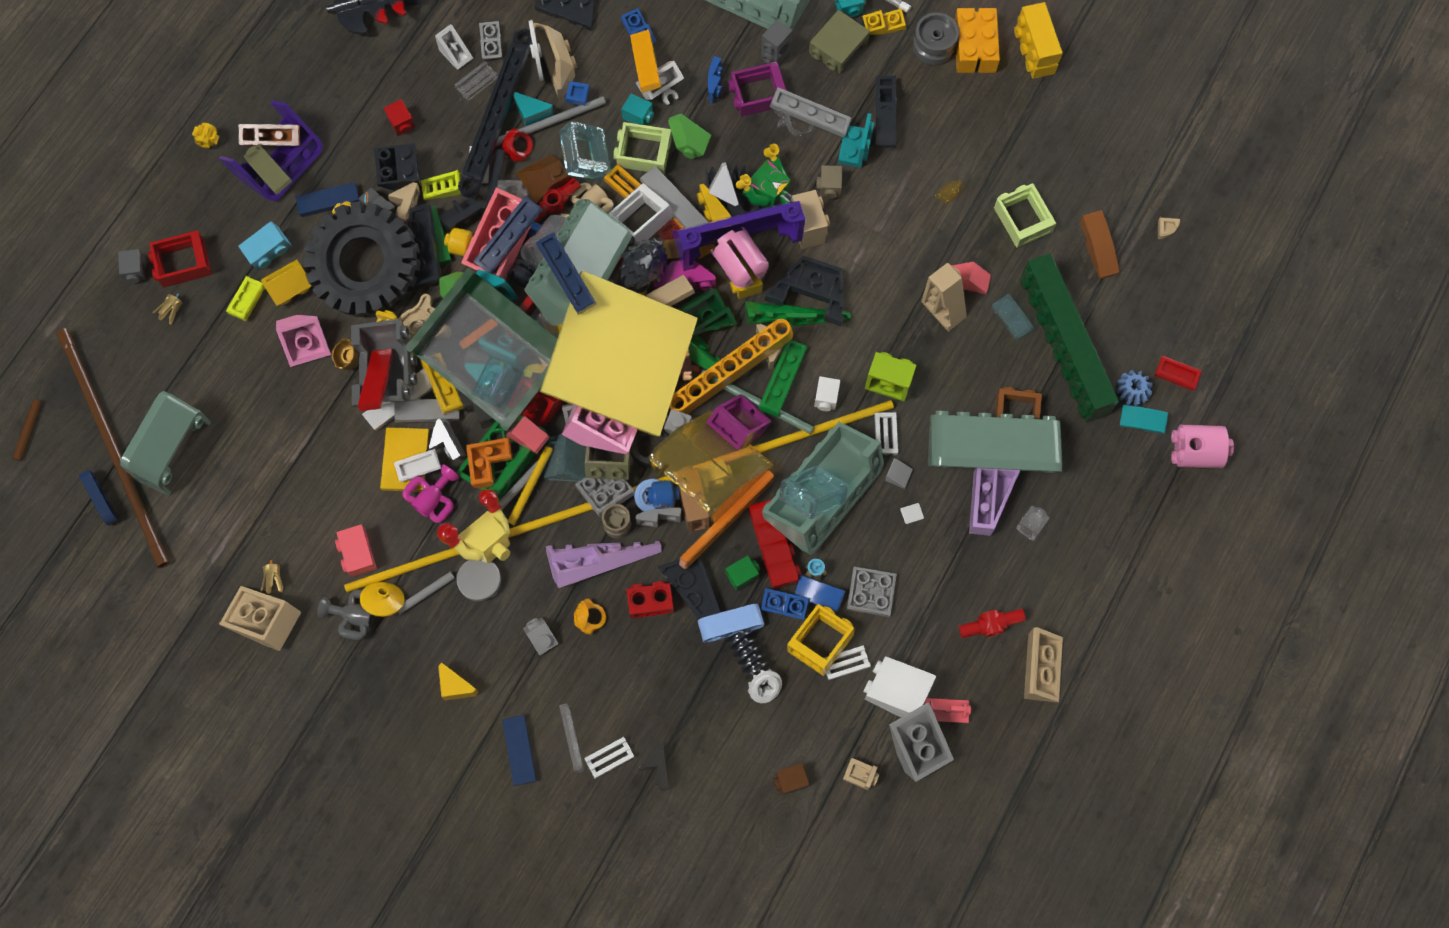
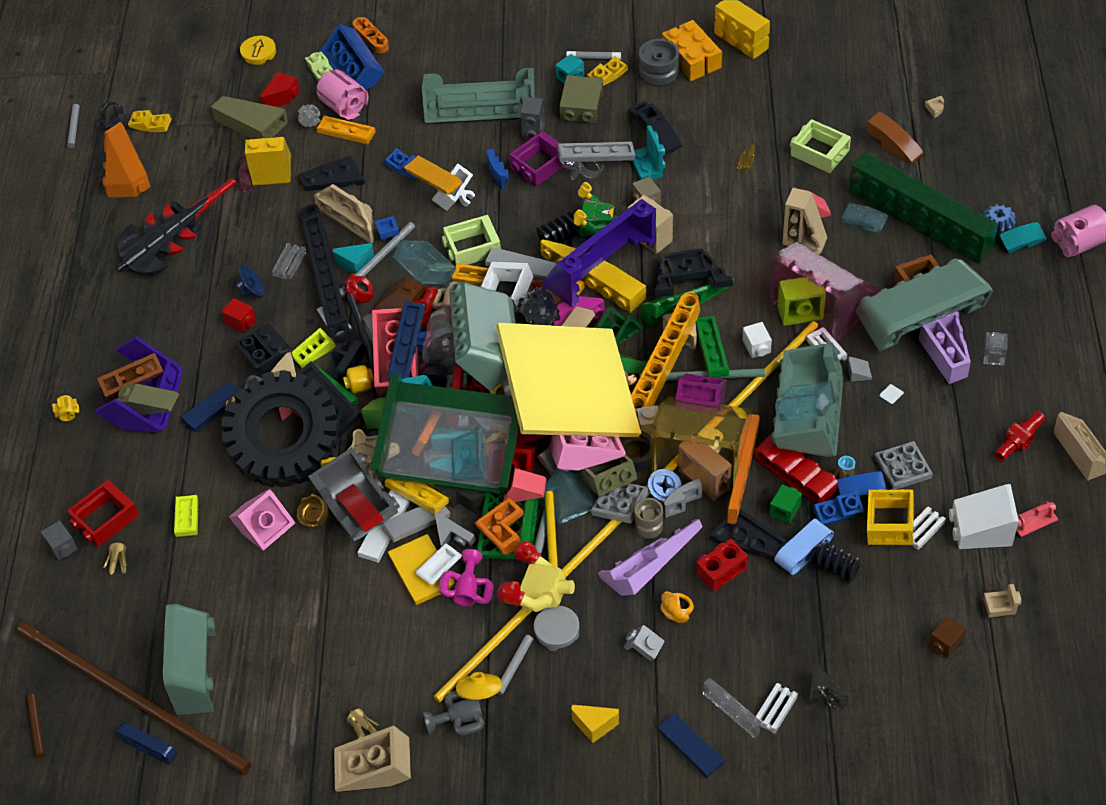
camera: 25 degrees left, 20 degrees down
medium azure brick [239,221,292,270] -> none
yellow brick [261,260,312,306] -> none
coral brick [335,524,377,577] -> none
white slope [435,24,473,69] -> none
light grey slope [479,21,502,60] -> none
white piece [529,20,544,81] -> none
dark blue tile [535,232,597,315] -> none
teal brick [621,93,654,125] -> none
blue head [647,480,679,509] -> none
bright green slope [668,114,711,159] -> none
white slope [709,162,739,206] -> none
bright pink cylinder [711,227,769,288] -> none
white gear [747,669,782,703] -> none
light grey slope [889,703,954,782] -> none
red tile [1154,356,1202,391] -> none
none -> dark blue piece [237,266,265,296]
none -> clear pink windscreen [770,242,882,342]

